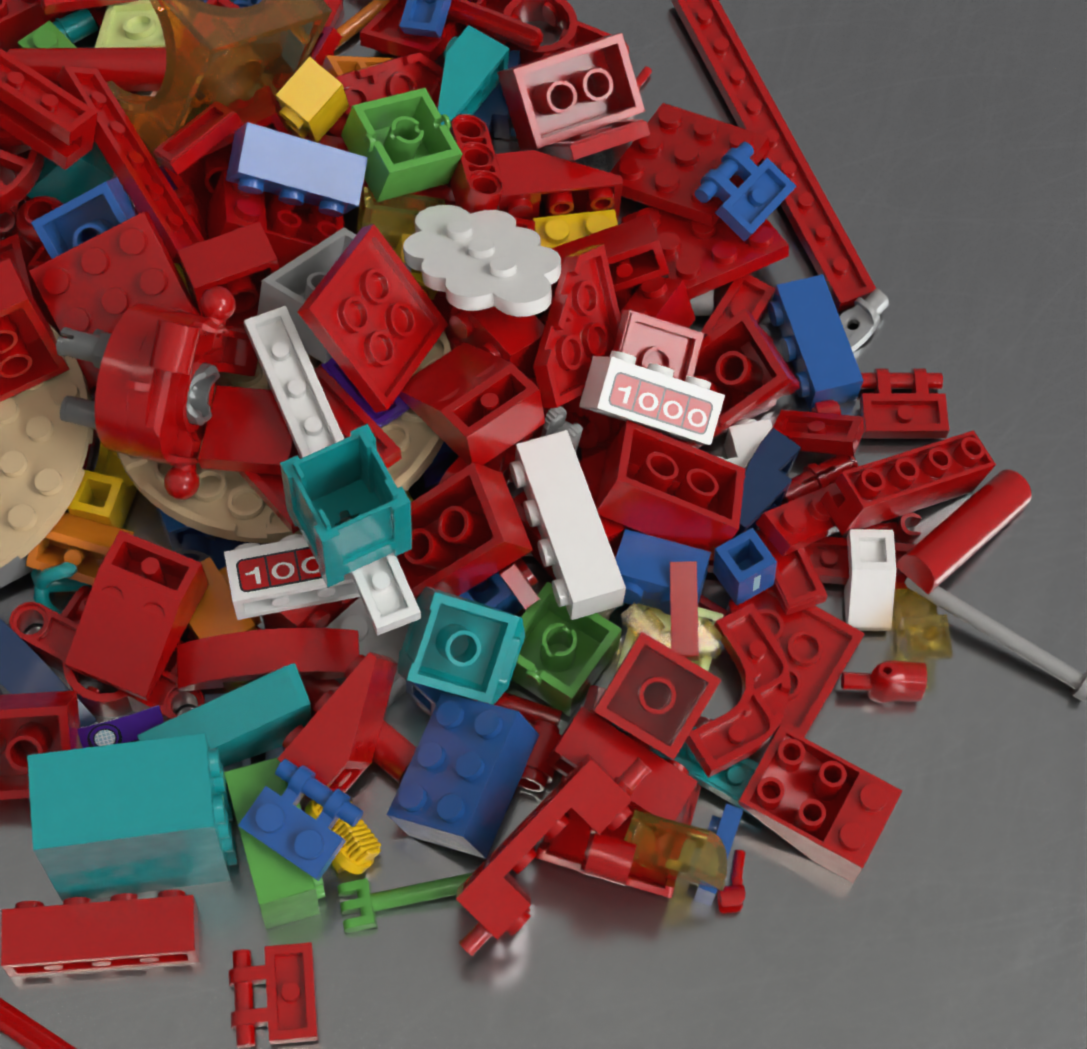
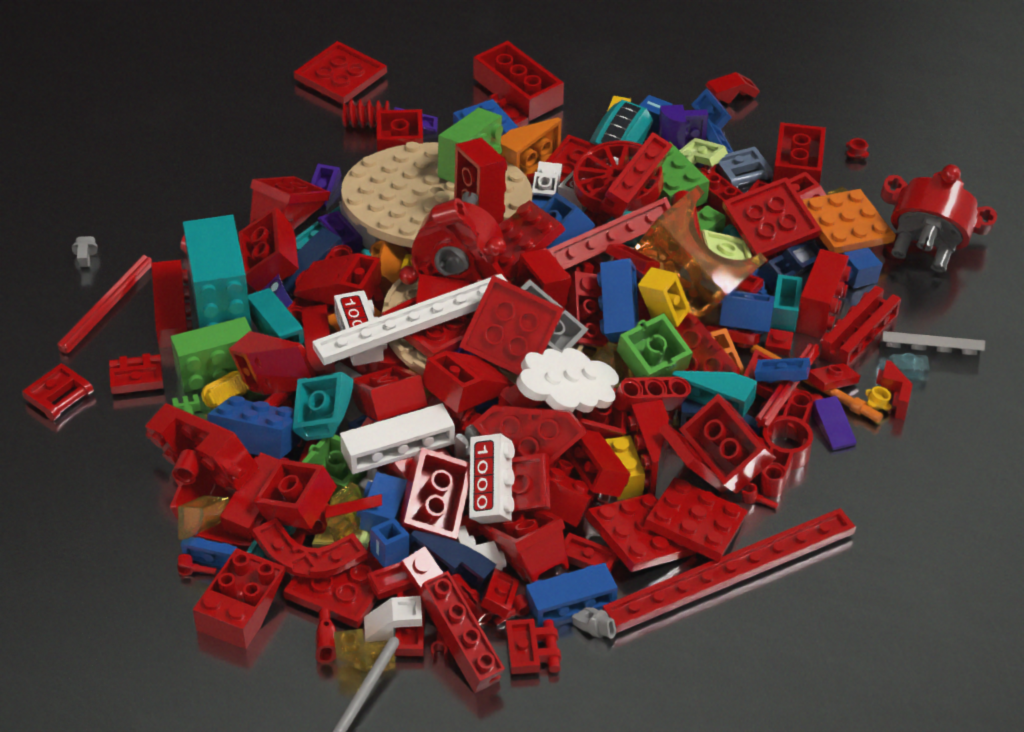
camera: 90 degrees right, 20 degrees down
blue plate [238,759,364,881] -> none
teal container [280,424,412,588] -> none
blue plate [695,142,796,241] -> none
red brick [896,469,1032,595] -> none

